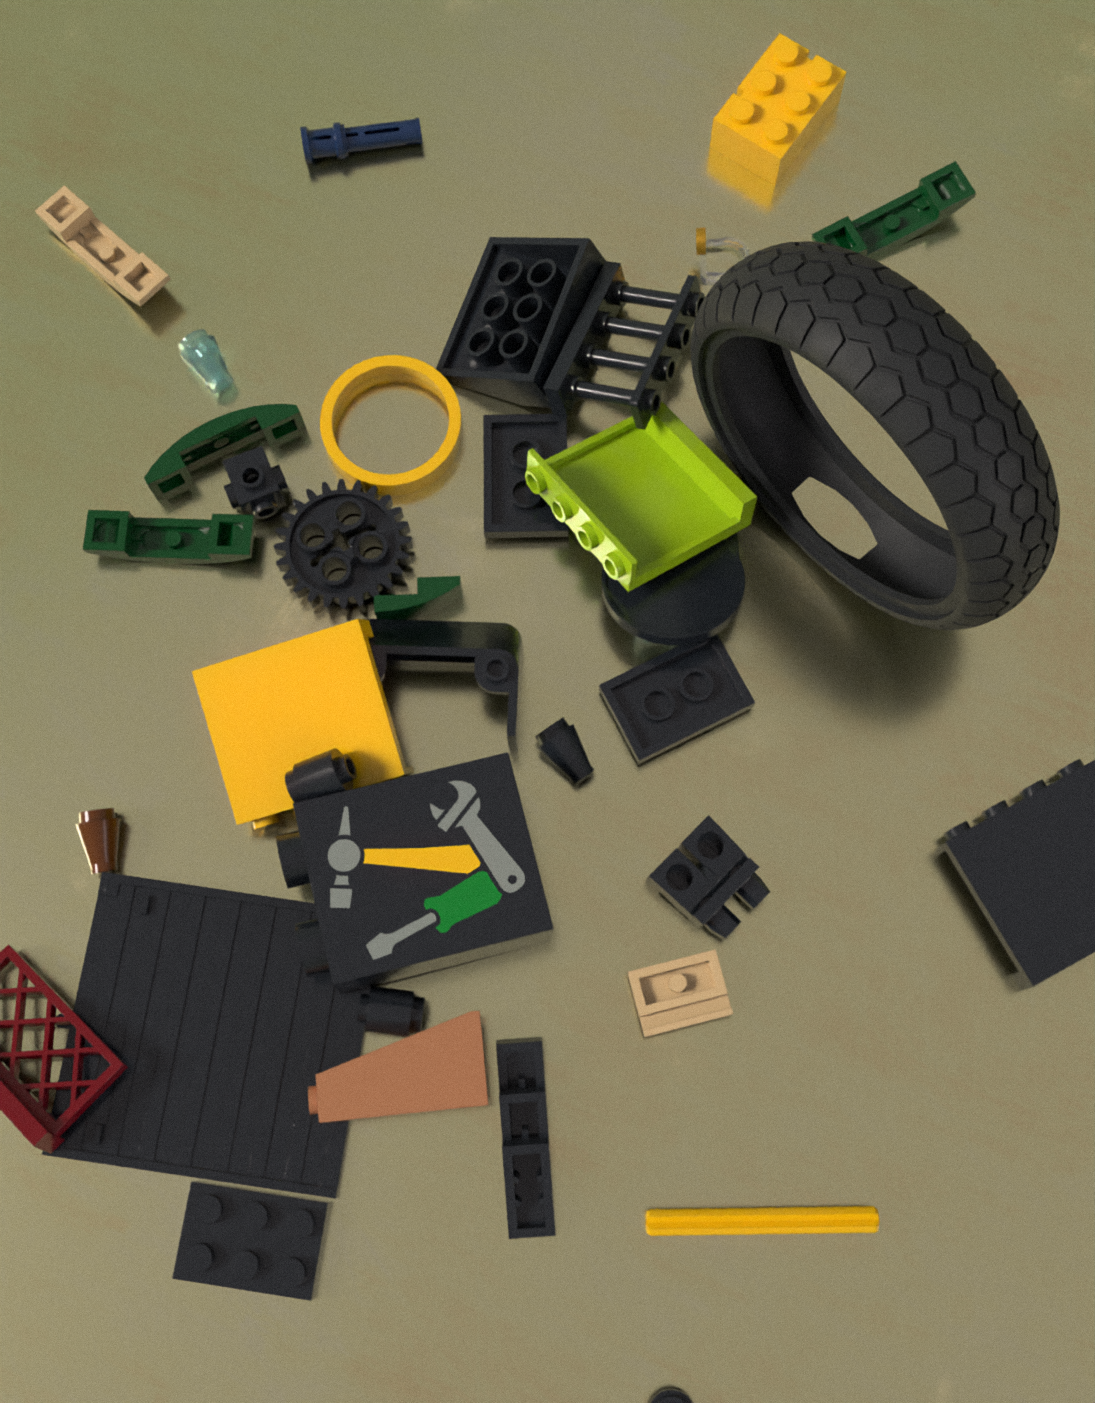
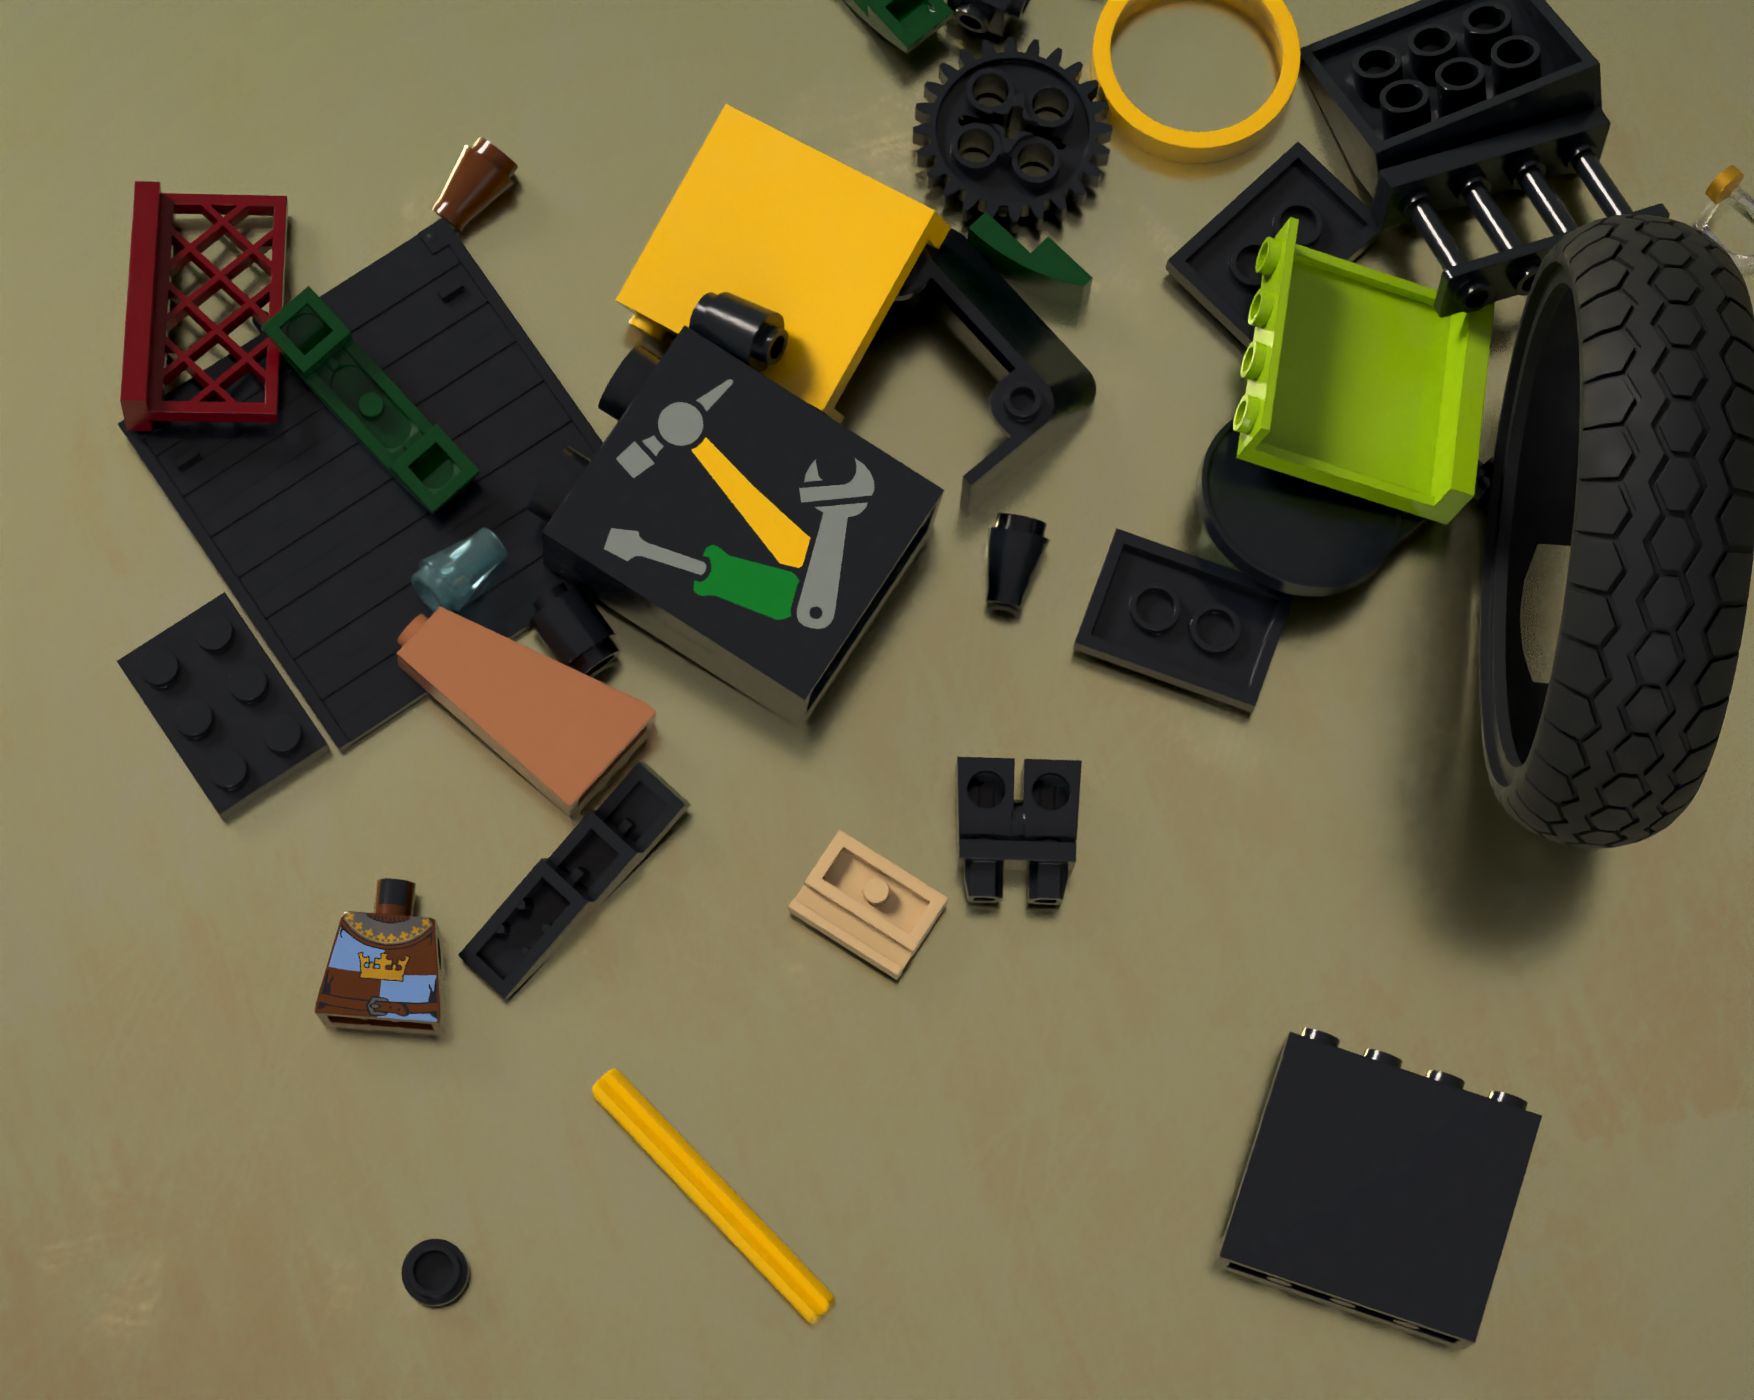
camera: 40 degrees right, 0 degrees up
none -> dark green slope [261,286,480,515]
none -> torso [315,878,447,1034]
none -> clear light blue cone [410,527,507,612]

